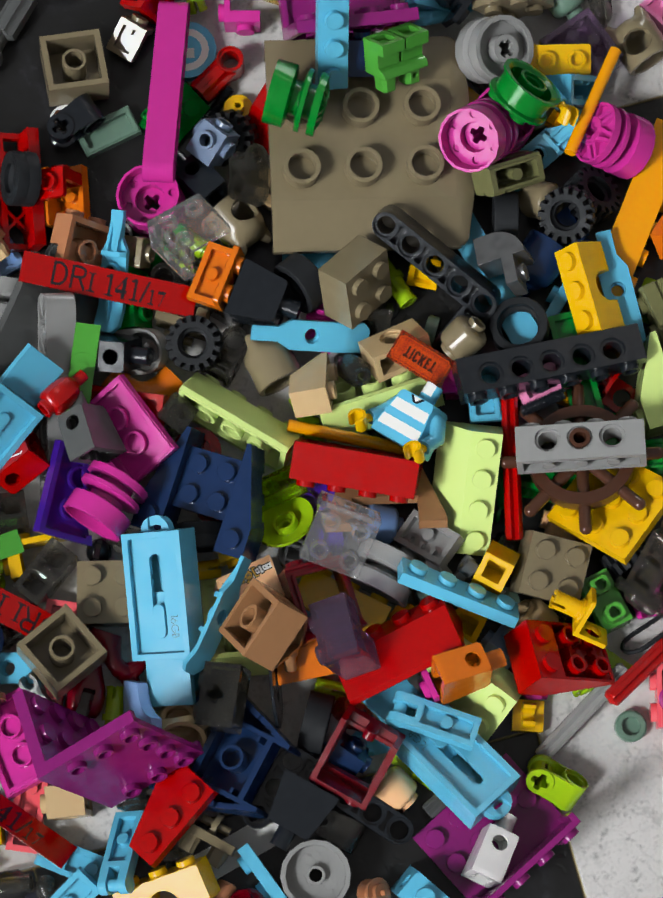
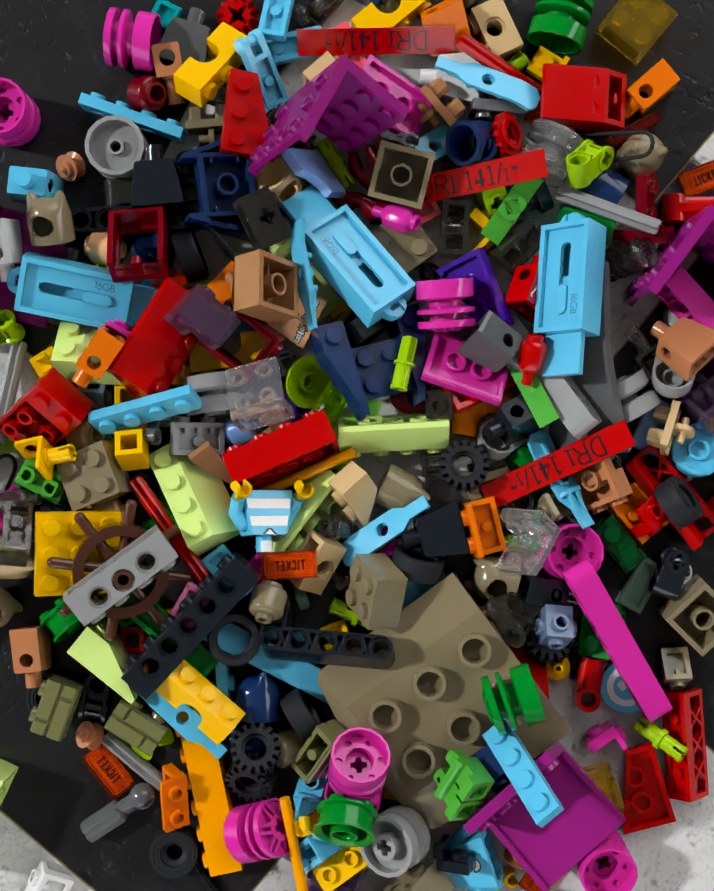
camera: 150 degrees right, 10 degrees up
medium azure plate [386,691,482,751] -> none
flat silver brick [473,232,534,297] -> none
black piece [520,388,566,417] -> none
none -> dark tan piece [26,191,76,246]
none -> dark pink plant [372,204,421,233]
none -> lime axle [390,335,418,392]
none -> dark green brick [590,513,647,574]

